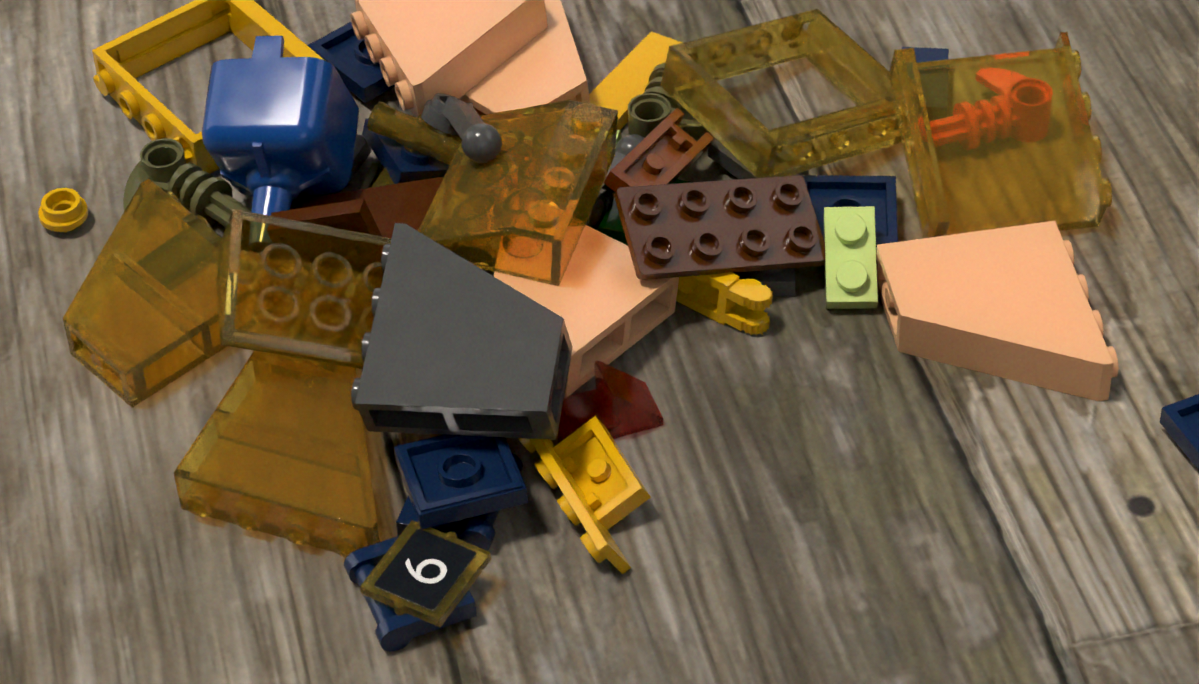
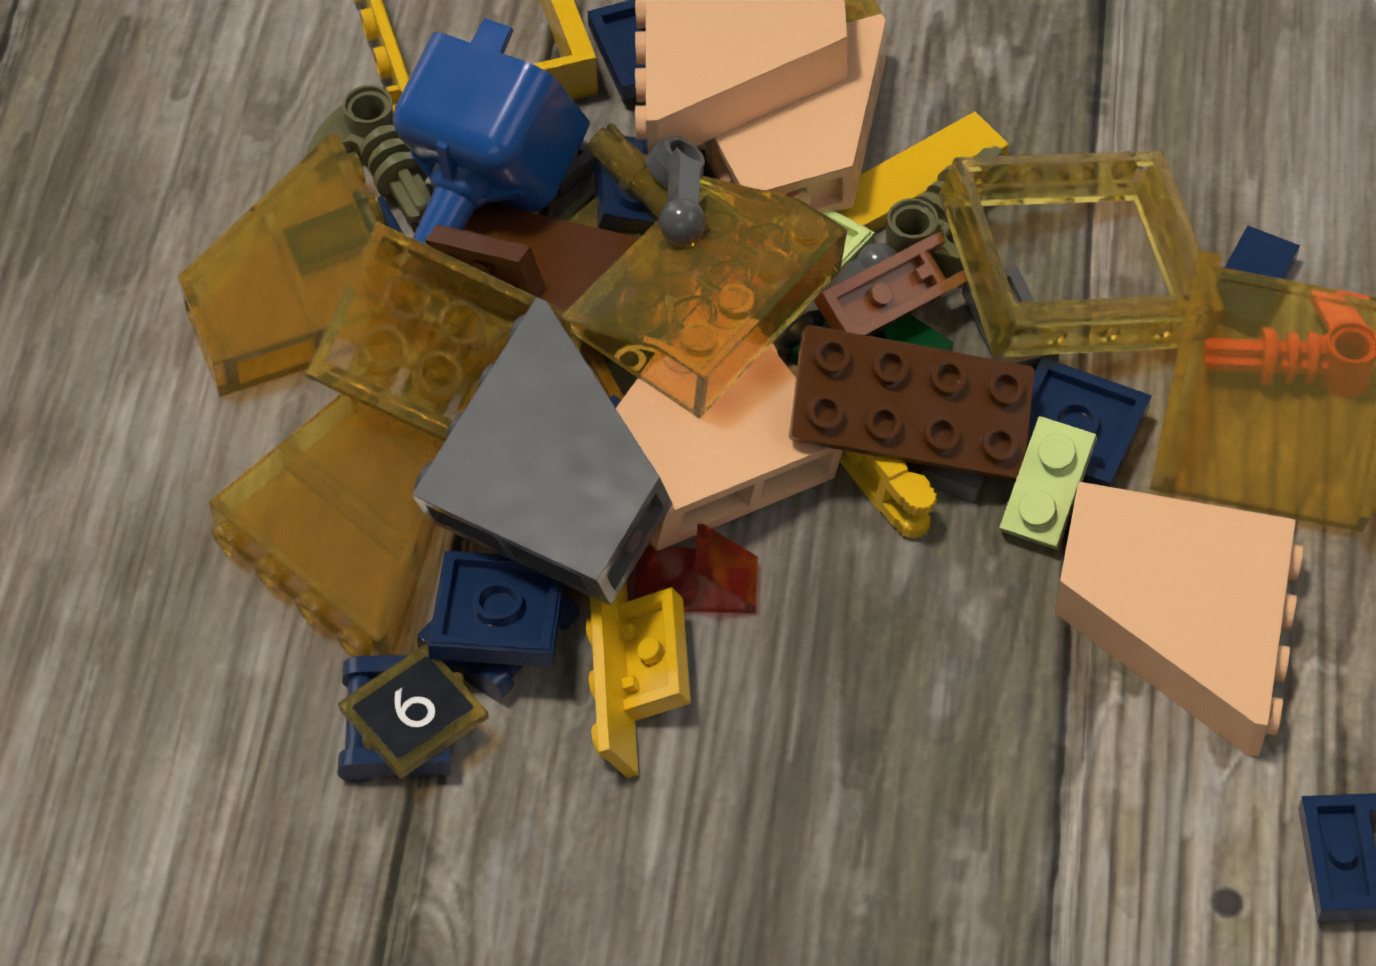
camera: 20 degrees right, 10 degrees up
yellow plate [38,188,88,232] -> none

